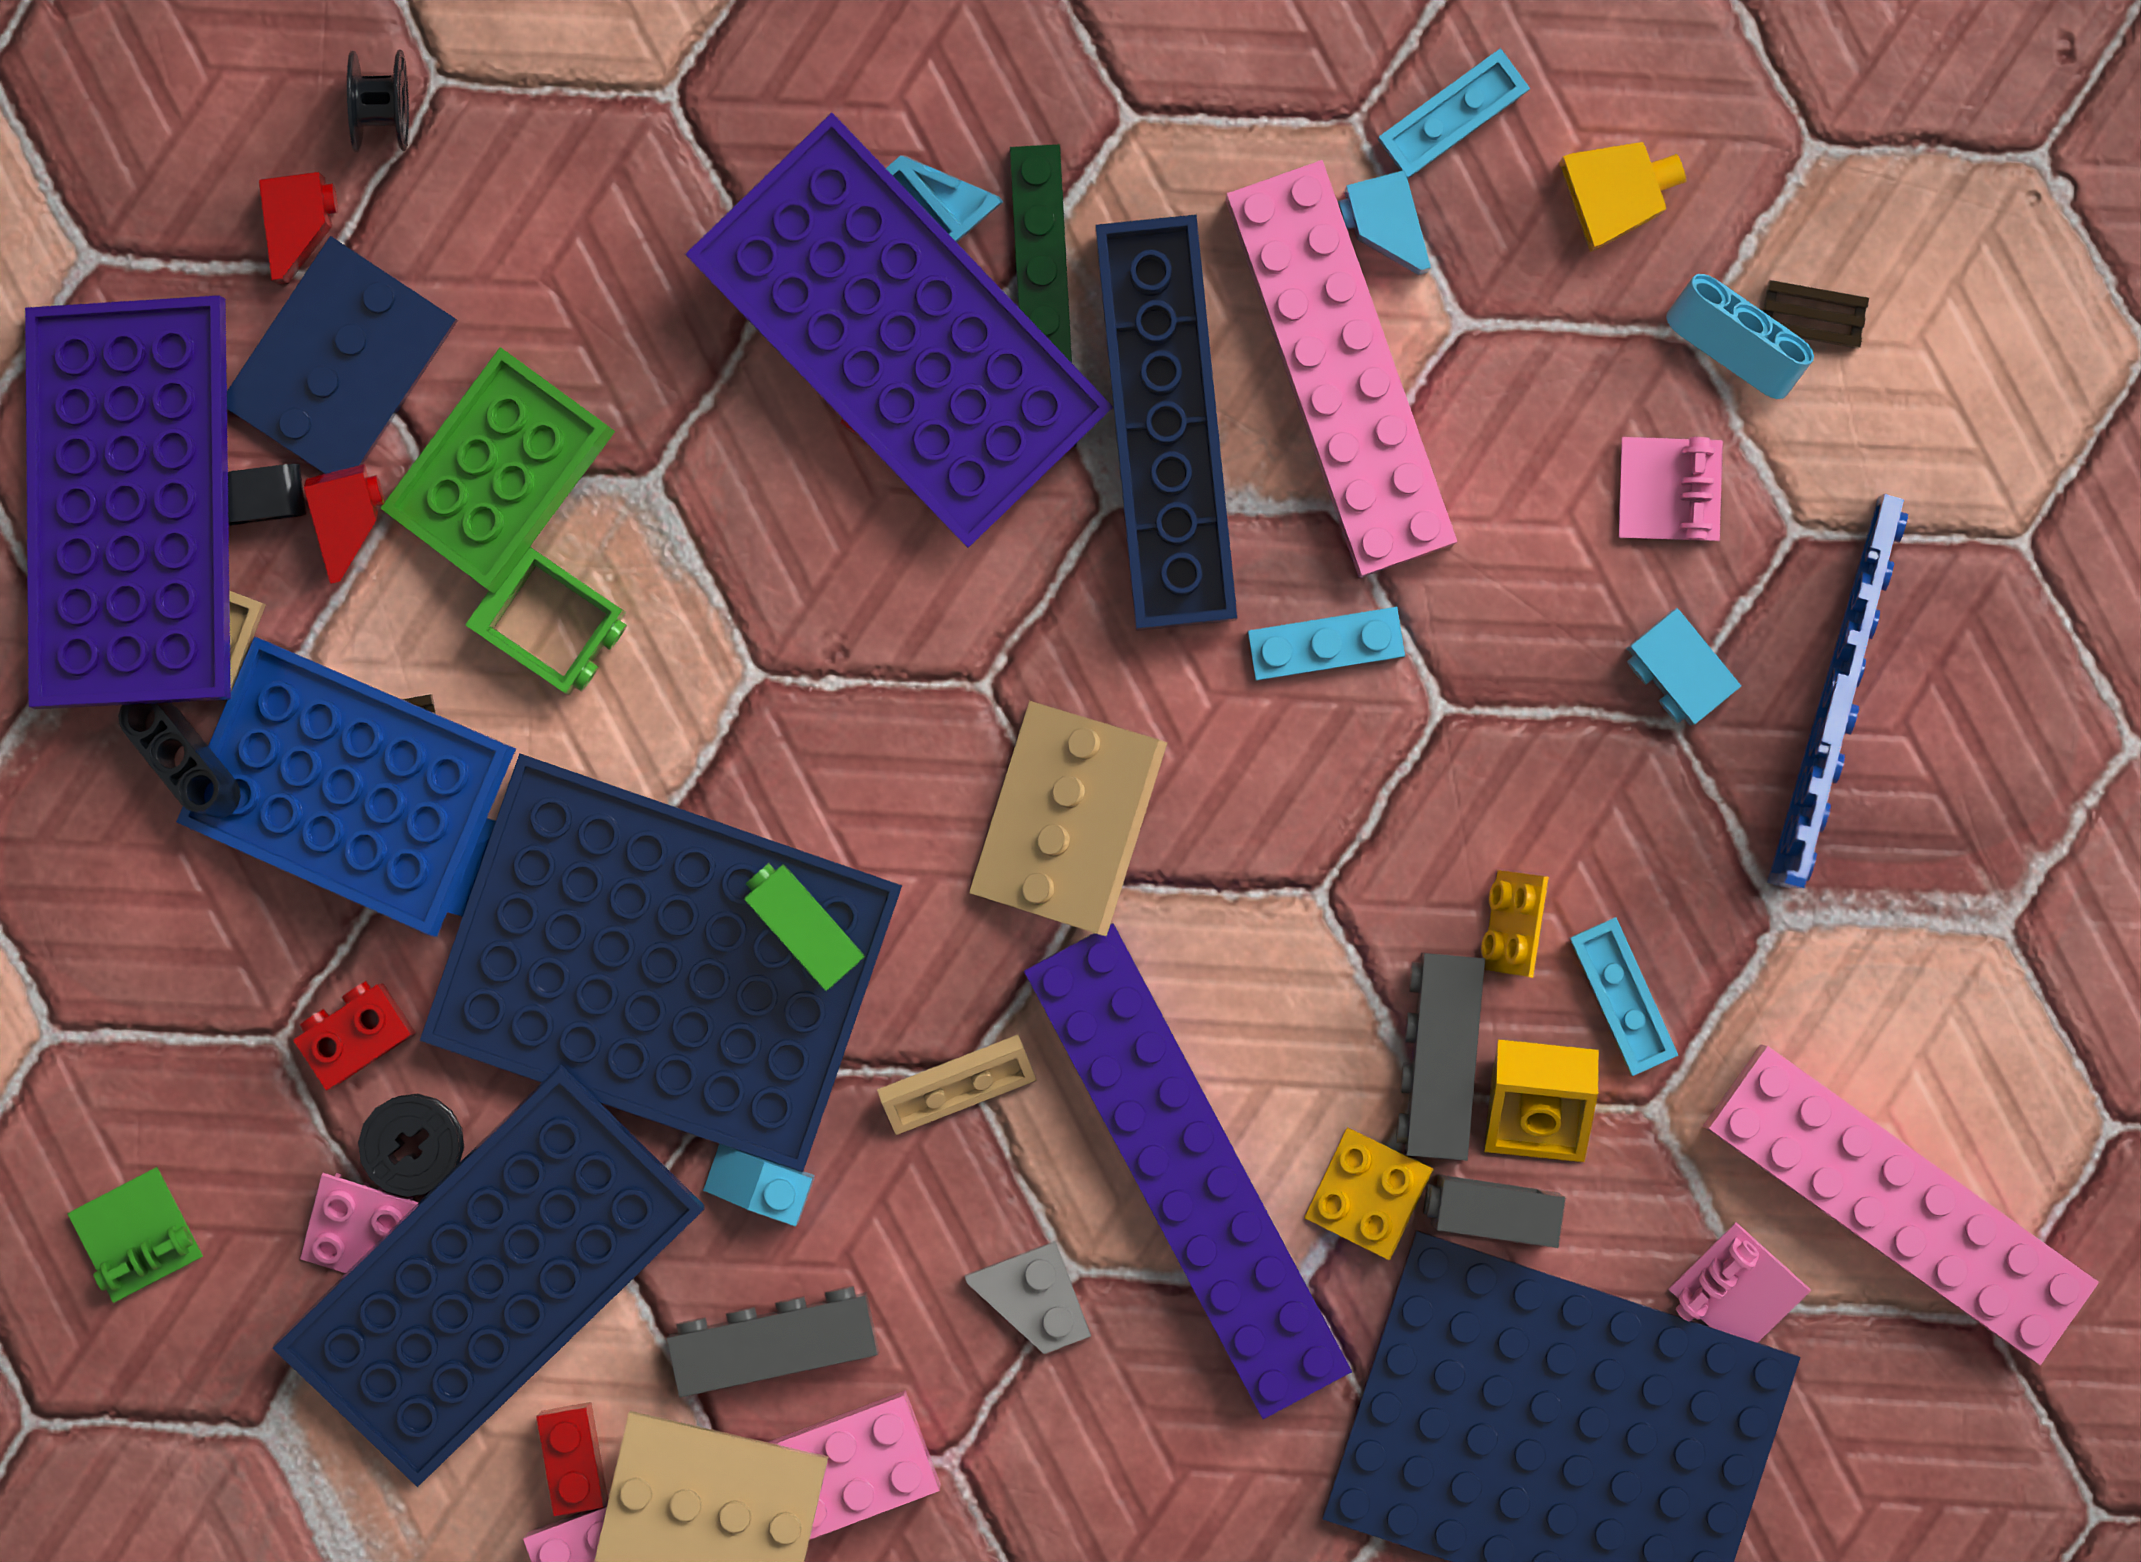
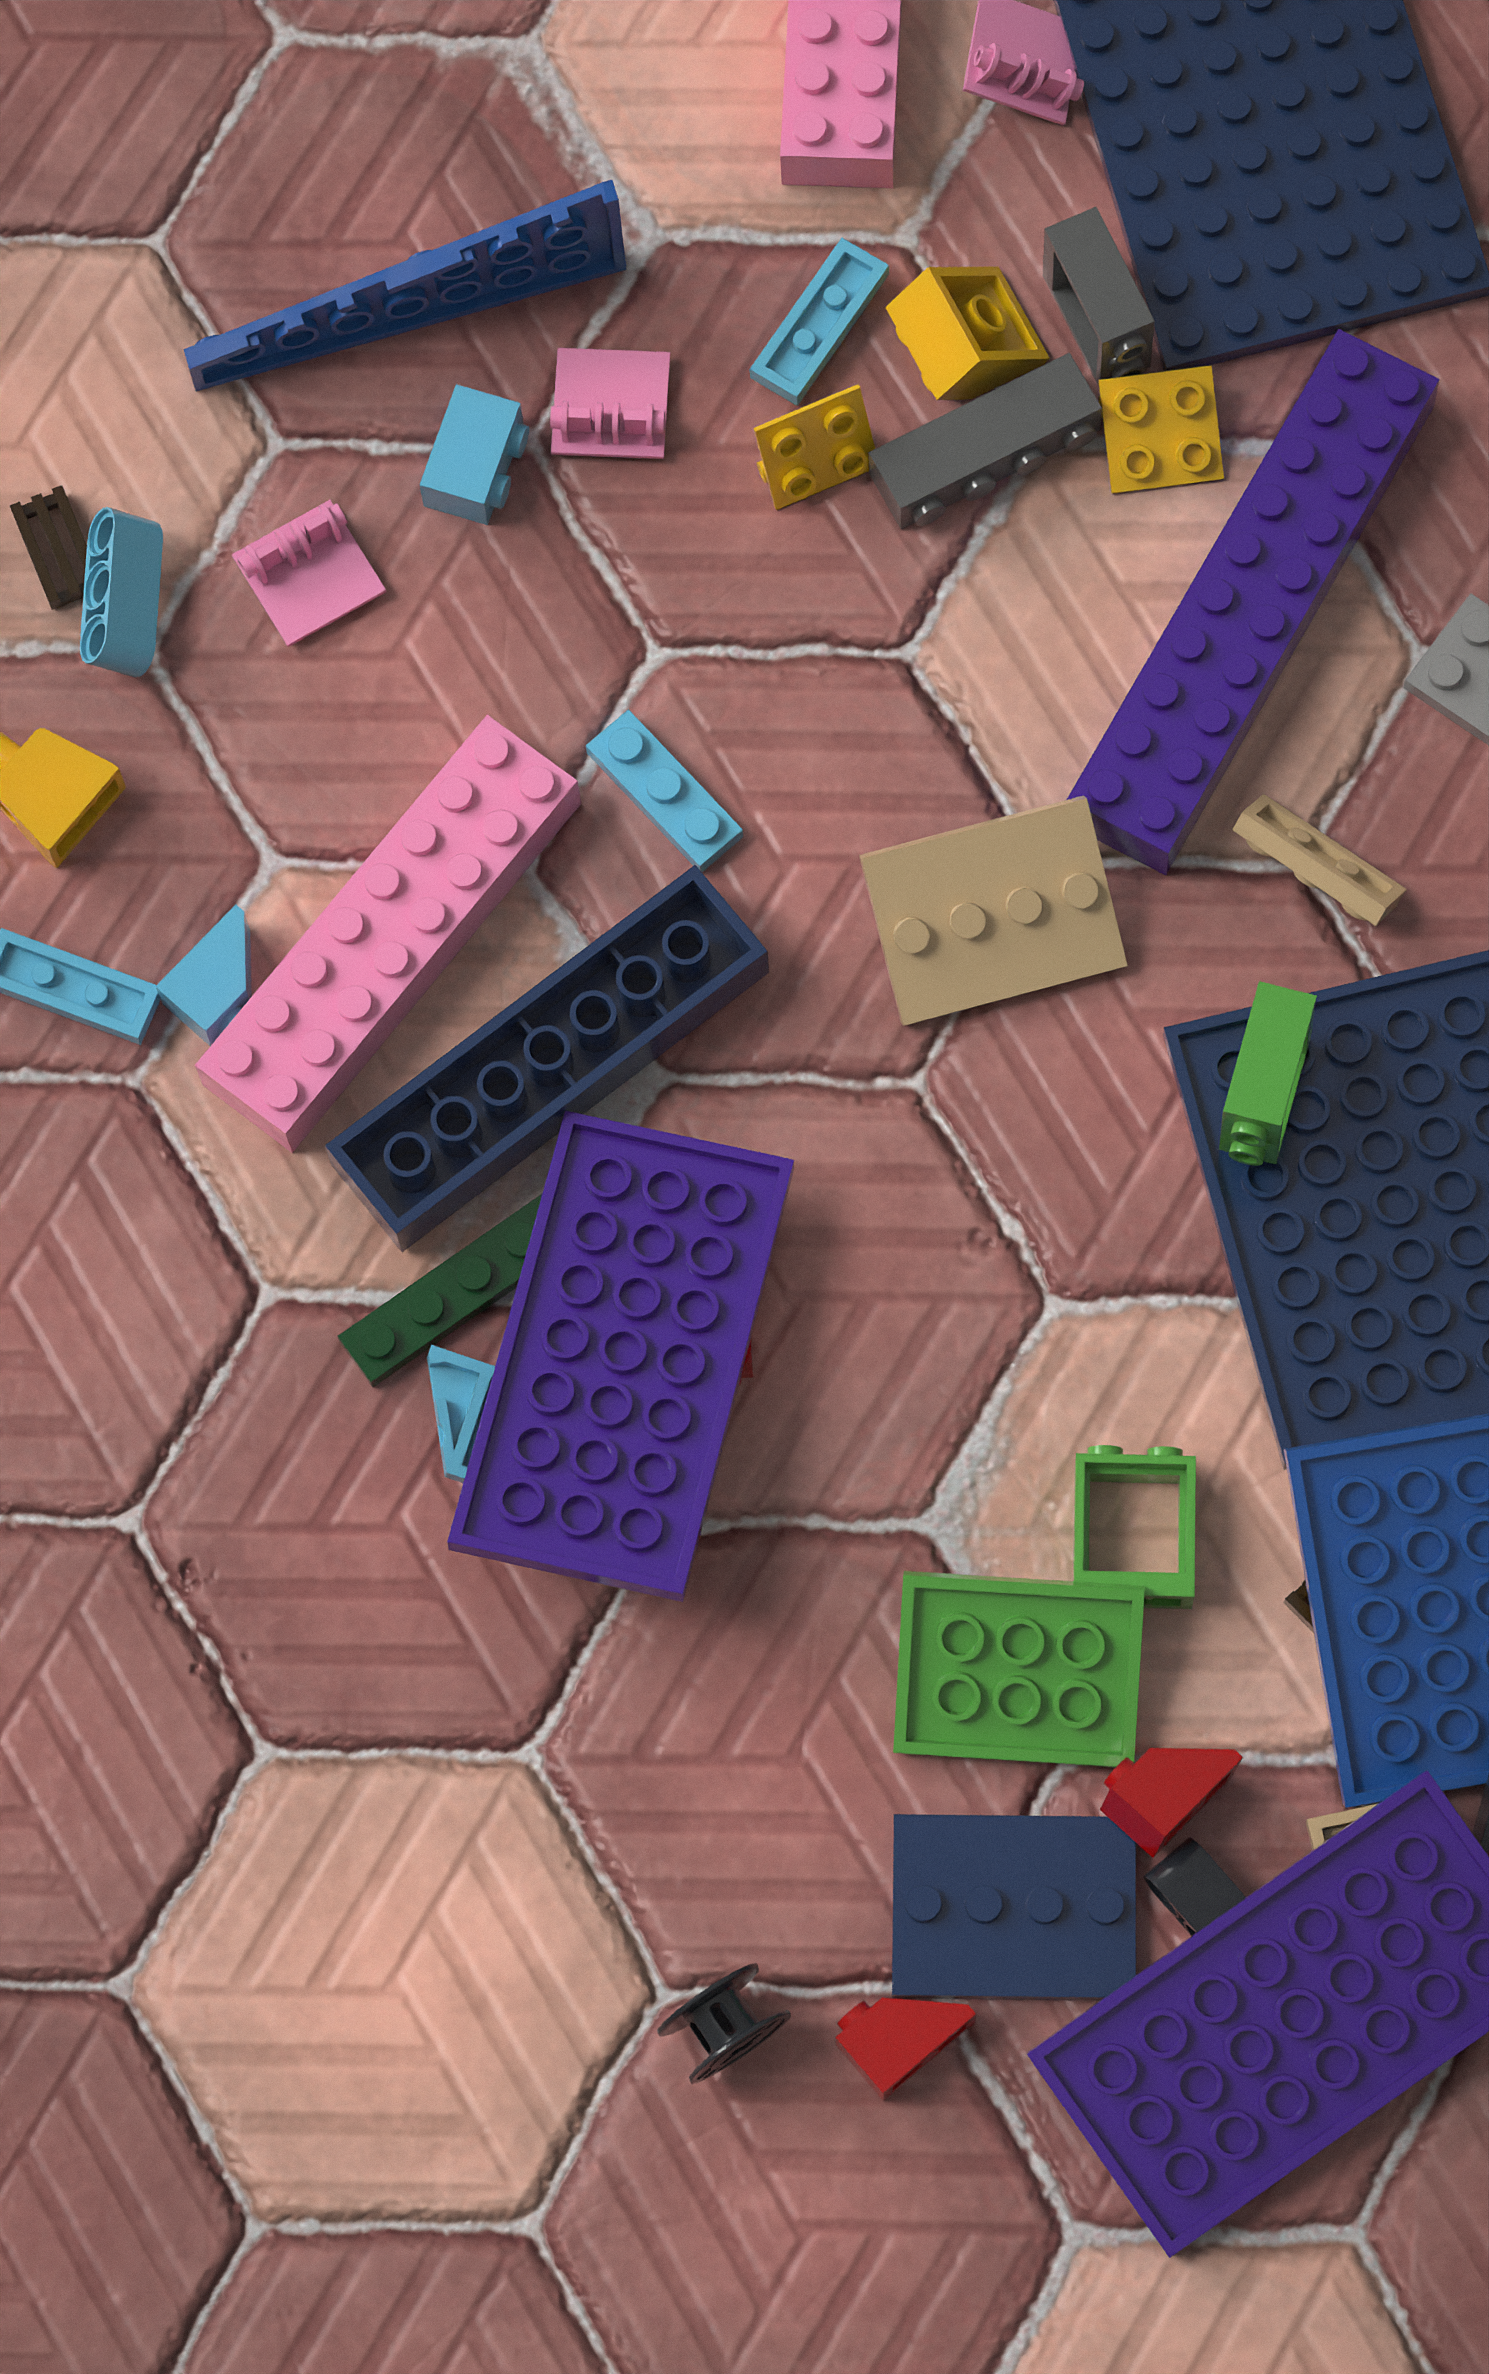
camera: 120 degrees left, 15 degrees down
none -> bright pink hinge [550,348,670,459]

